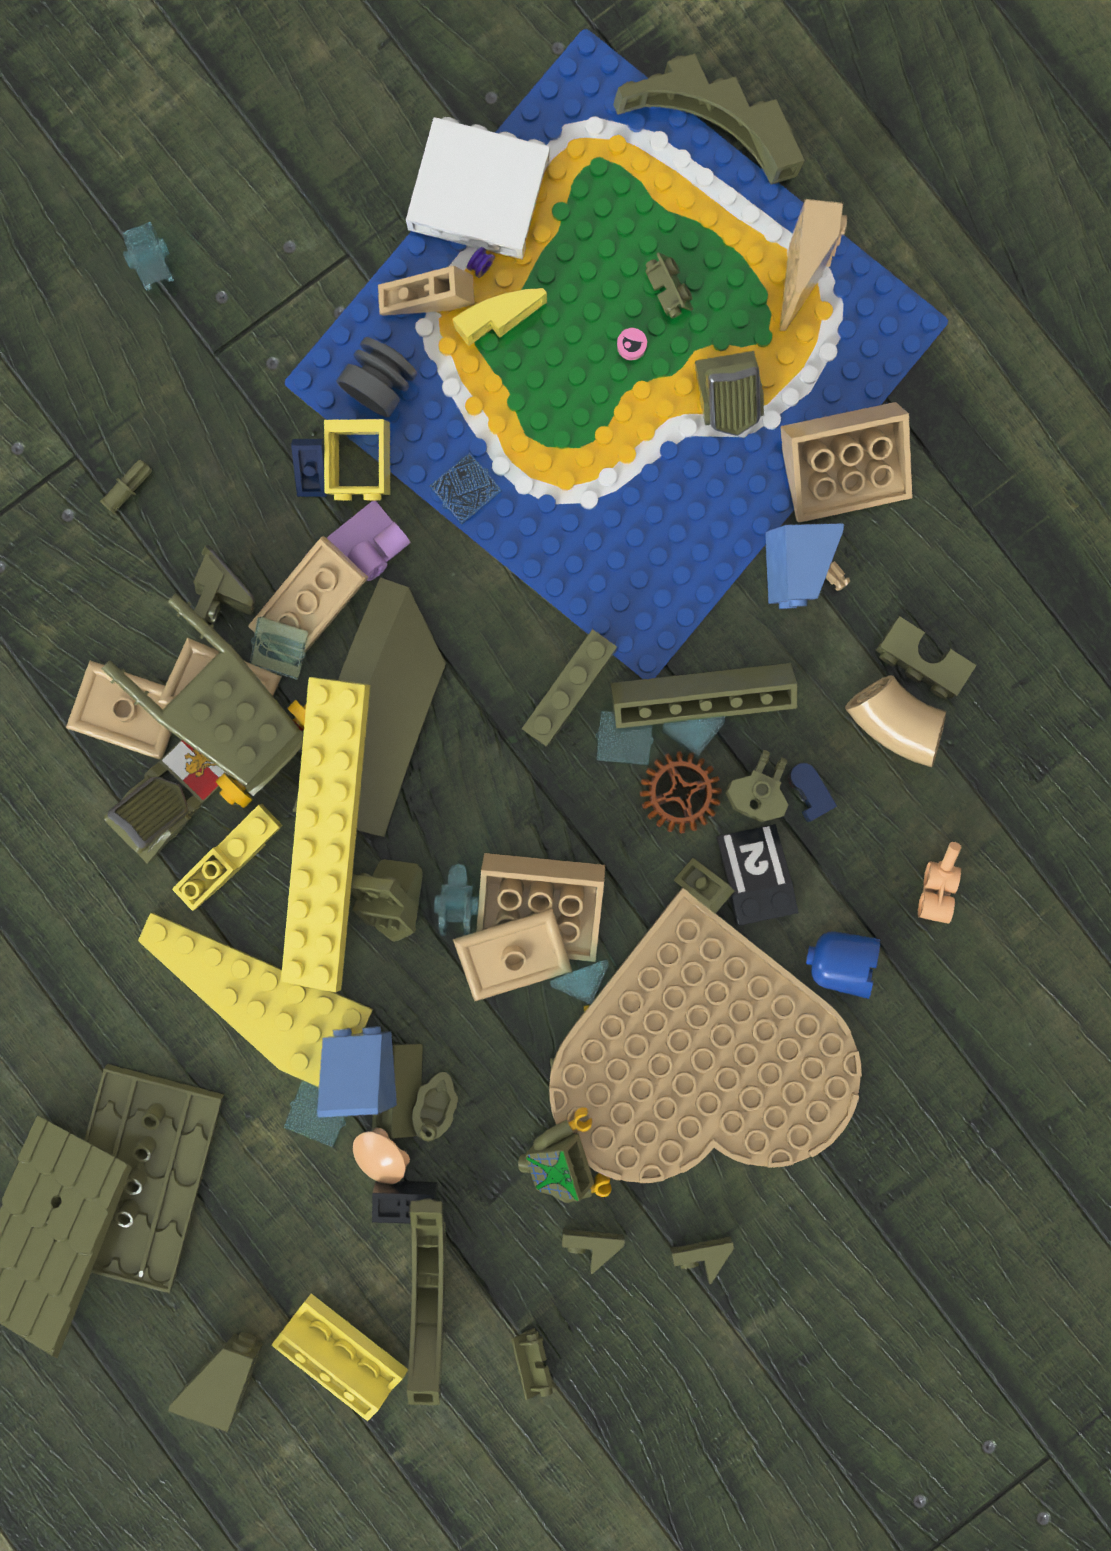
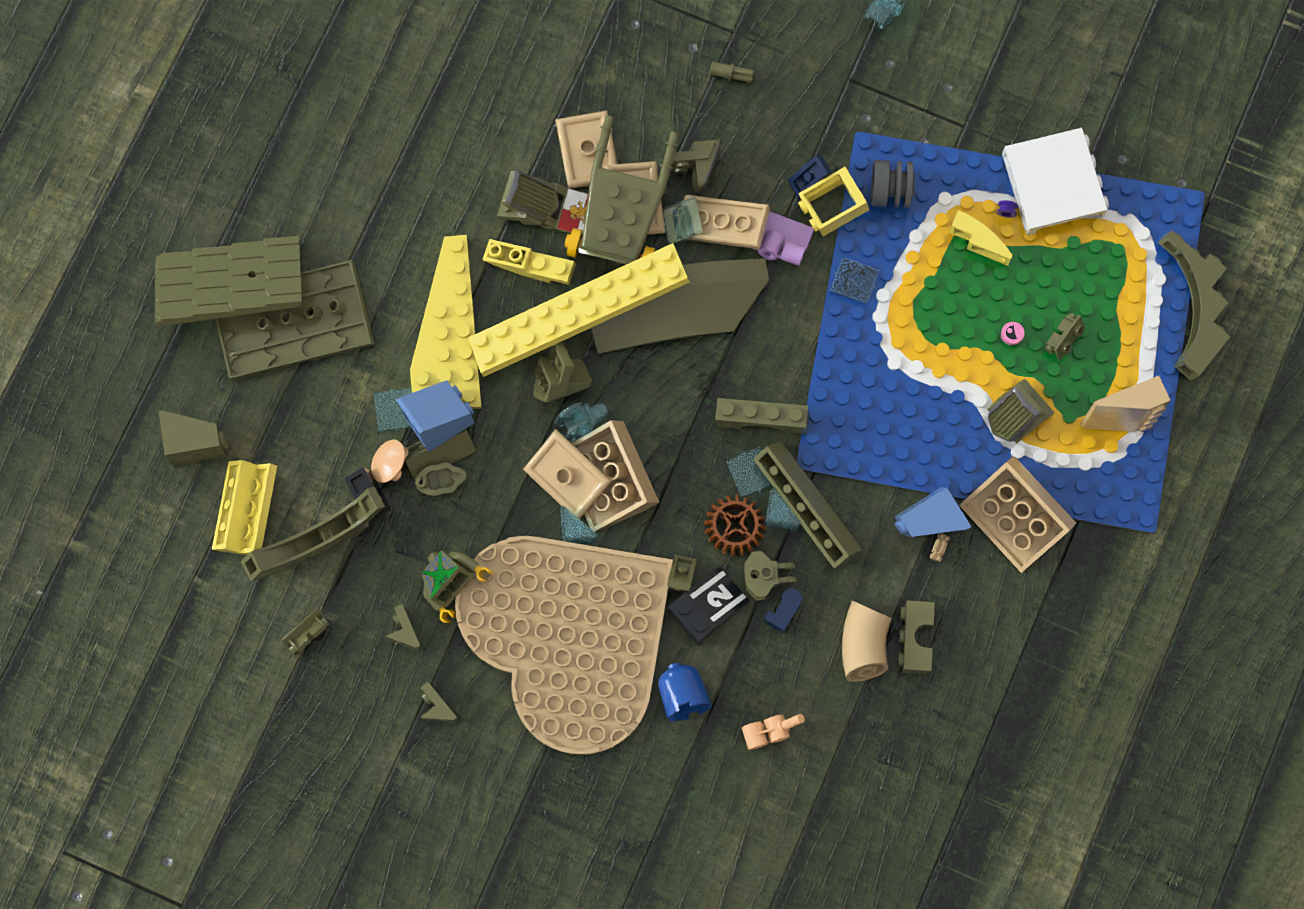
camera: 60 degrees right, 10 degrees down
tan slope [378,266,475,316] -> none

